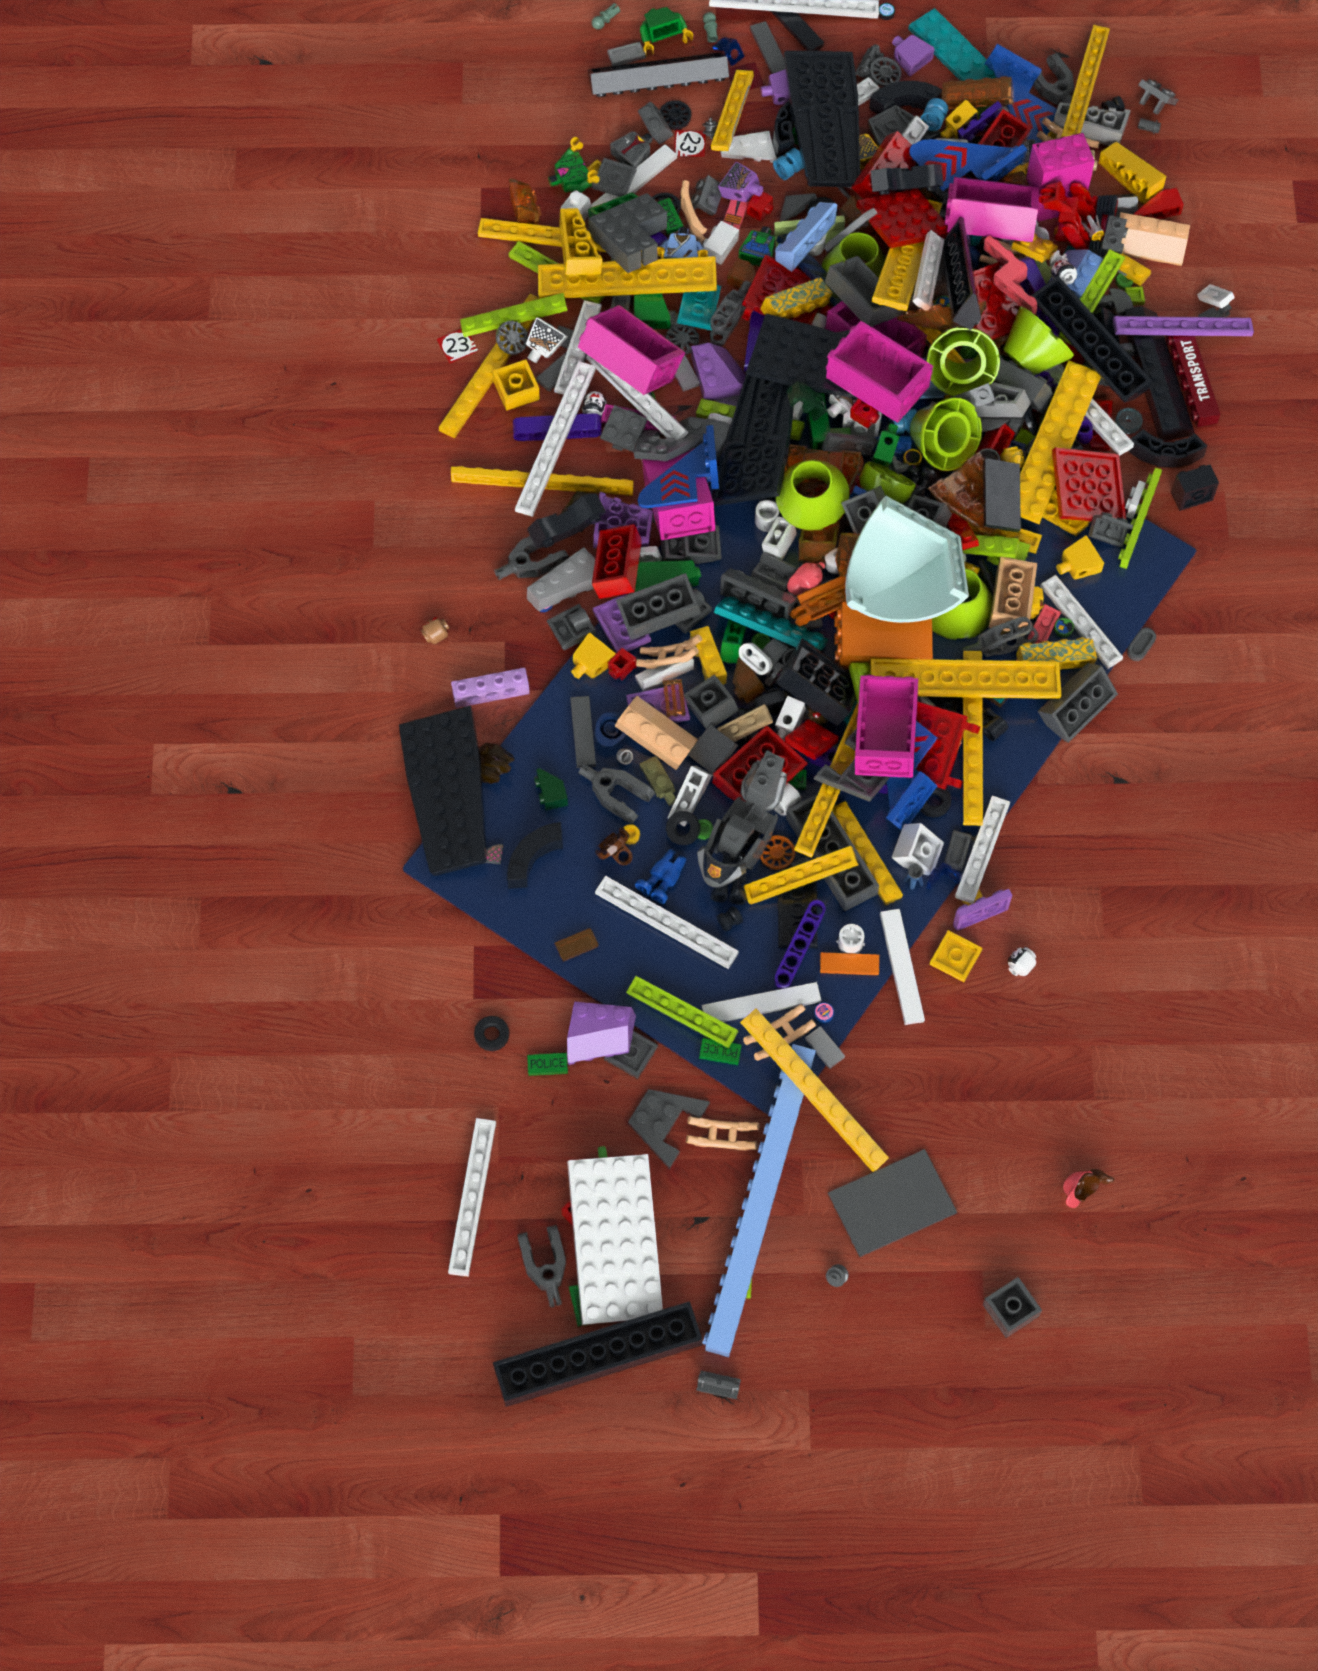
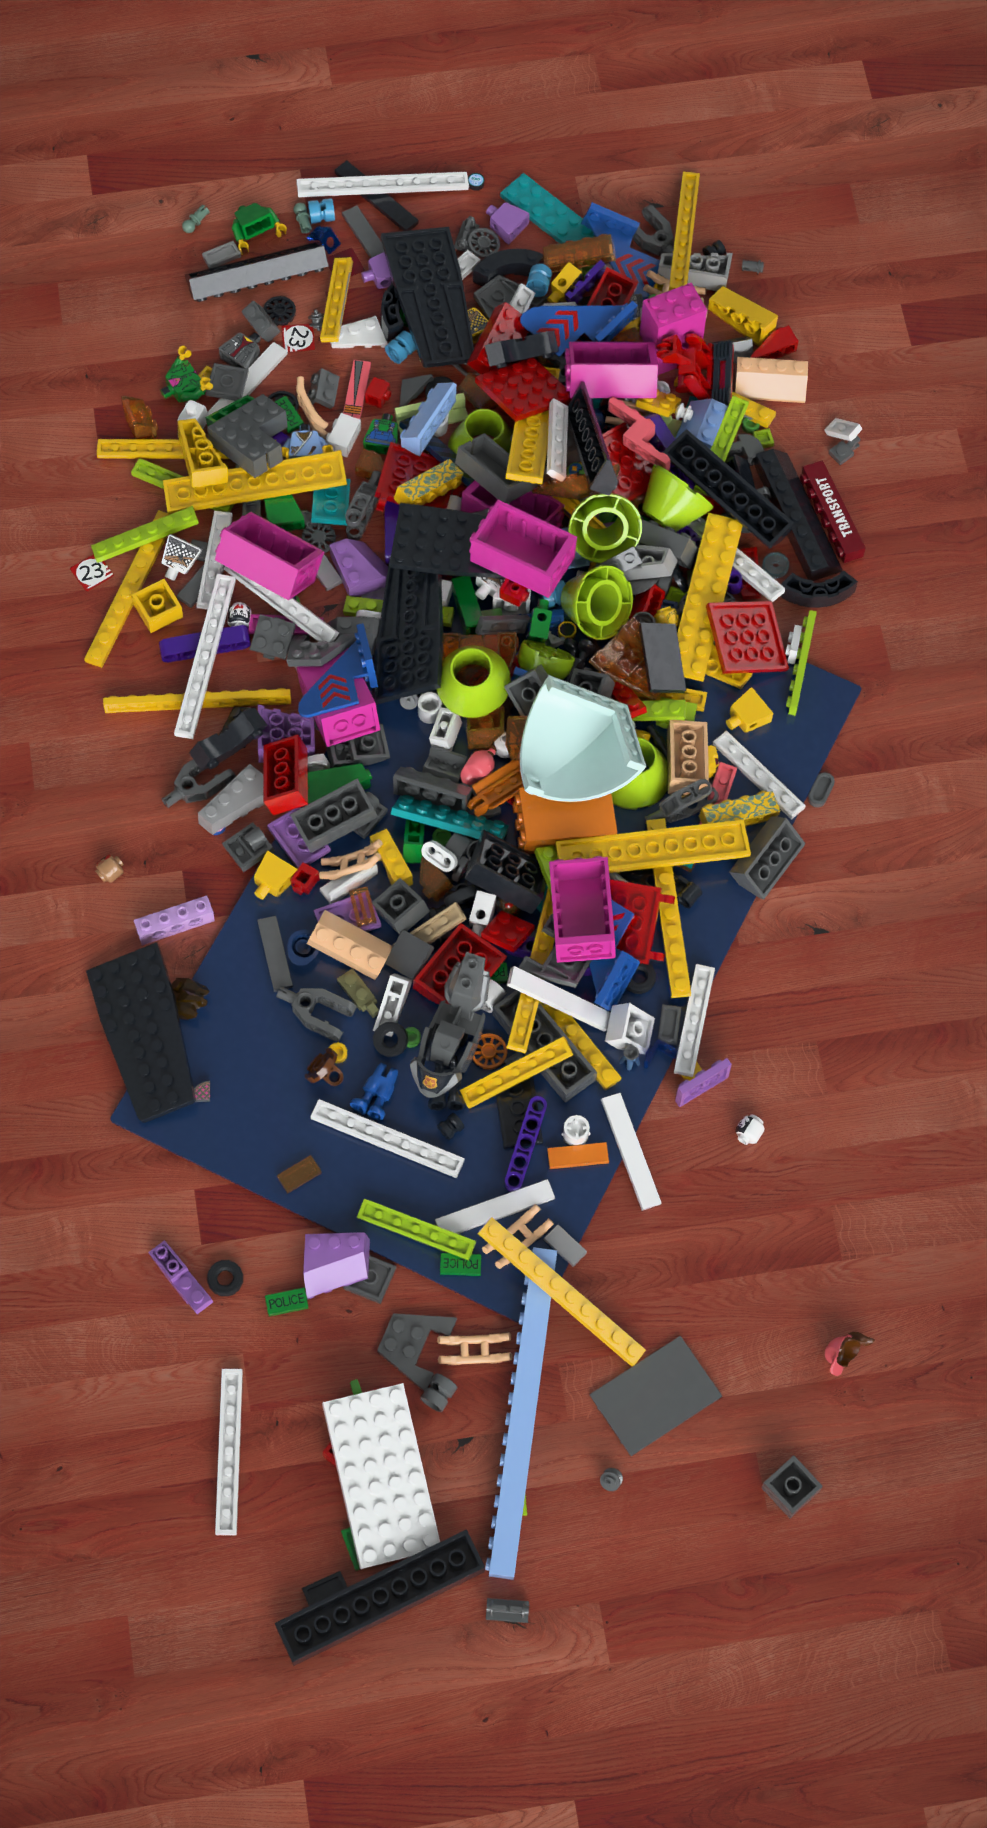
camera: 10 degrees left, 0 degrees up
dark grey wheel [496,321,528,355] -> none
black brick [507,822,563,889] -> none
dark grey piece [517,1224,566,1307] -> none
dark green slope [534,768,568,811] -> none
light grey hinge [616,749,633,765] -> none
medium lavender torso [718,162,763,202] -> none
clear green window [787,381,828,422] -> none
tile [814,1002,834,1023] -> none
light grey tile [824,208,877,252] -> none
yellow plate [929,930,983,982] -> none
white head [1051,260,1077,285] -> none
tile [1054,618,1074,638] -> none
flat silver piece [1081,215,1104,241] -> none
dark grey bracket [1088,512,1133,547] -> none
dark grey bracket [1102,216,1128,254] -> none
medium lavender tile [1113,316,1254,336] -> none
dark grey plate [1139,79,1179,115] -> none
black container [1171,464,1219,511] -> none
none -> medium lavender slope [148,1240,213,1314]
none -> black tile [302,1571,347,1606]
none -> dark azure wheel [308,198,335,224]
none -> wheel [400,694,419,710]
none -> dark grey wheel [420,1373,458,1412]
none -> white tile [507,966,611,1032]

